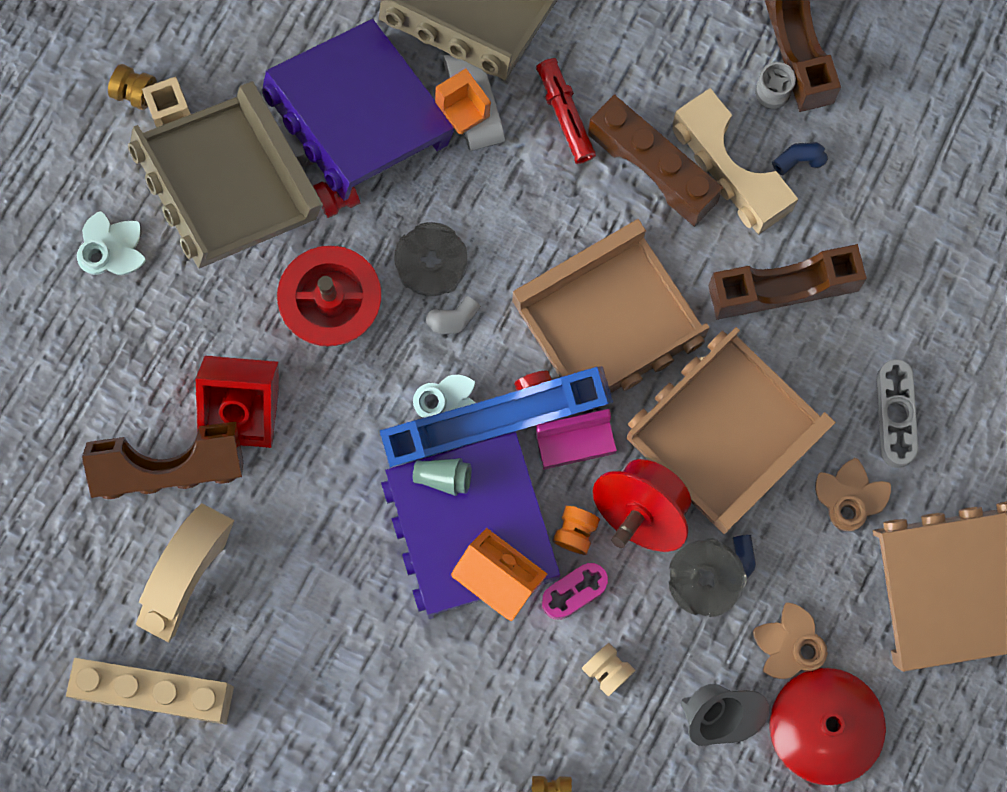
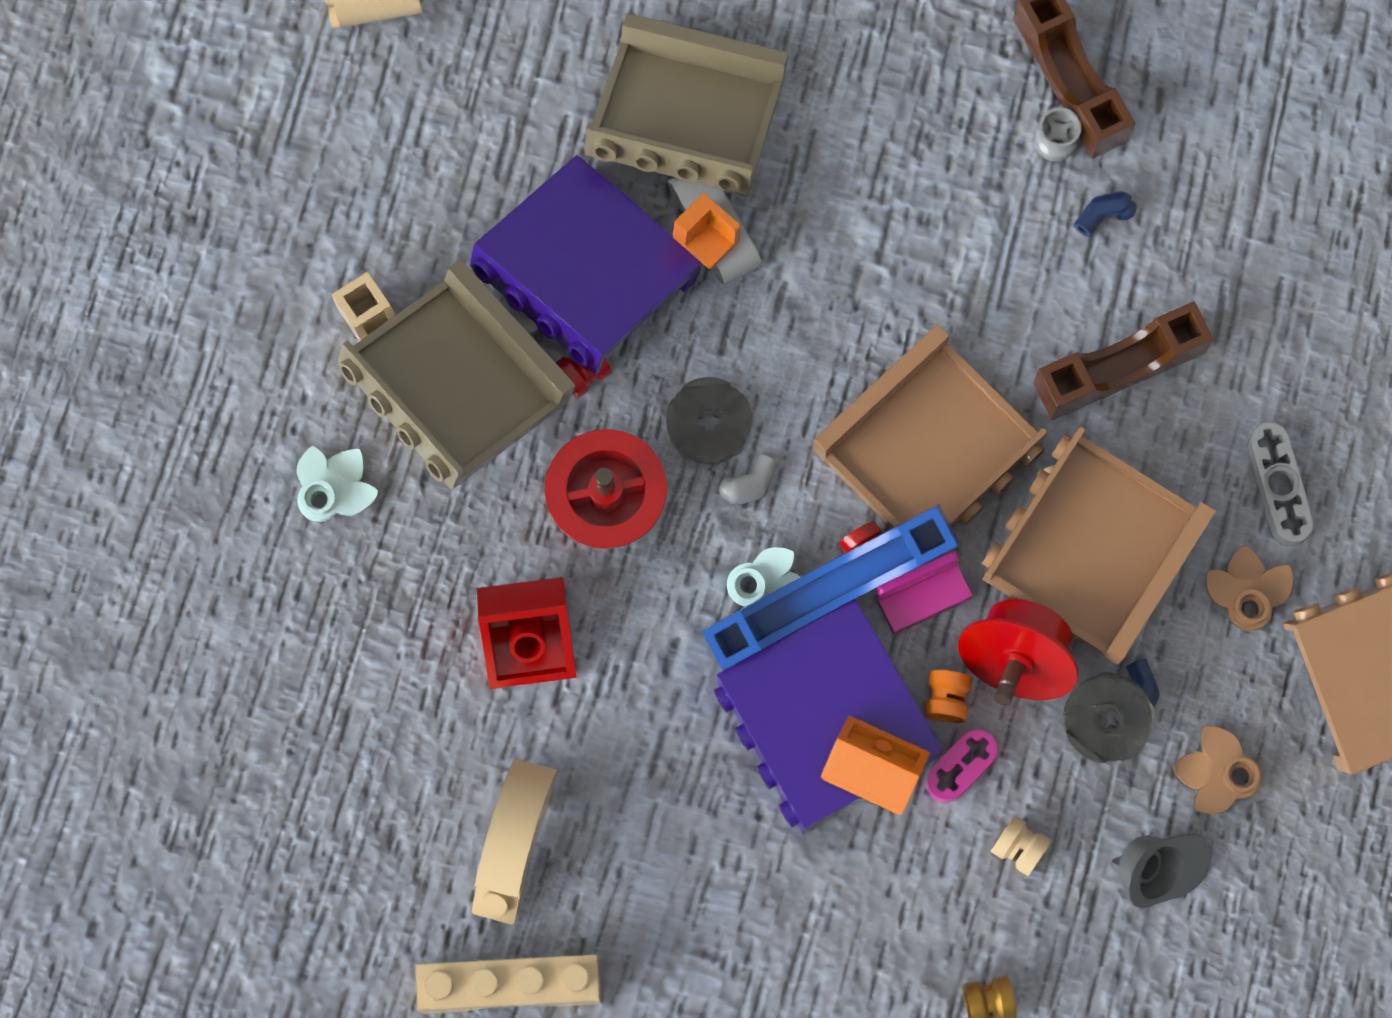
camera: 10 degrees left, 0 degrees up
reddish brown arch [82,421,244,499] -> none
pearl gold wheel [108,64,157,110] -> none
sand green cone [413,458,472,496] -> none
red pin [536,58,596,164] -> none
reddish brown arch [588,94,723,227] -> none
tan arch [672,88,798,235] -> none
red dish [769,668,886,785] -> none

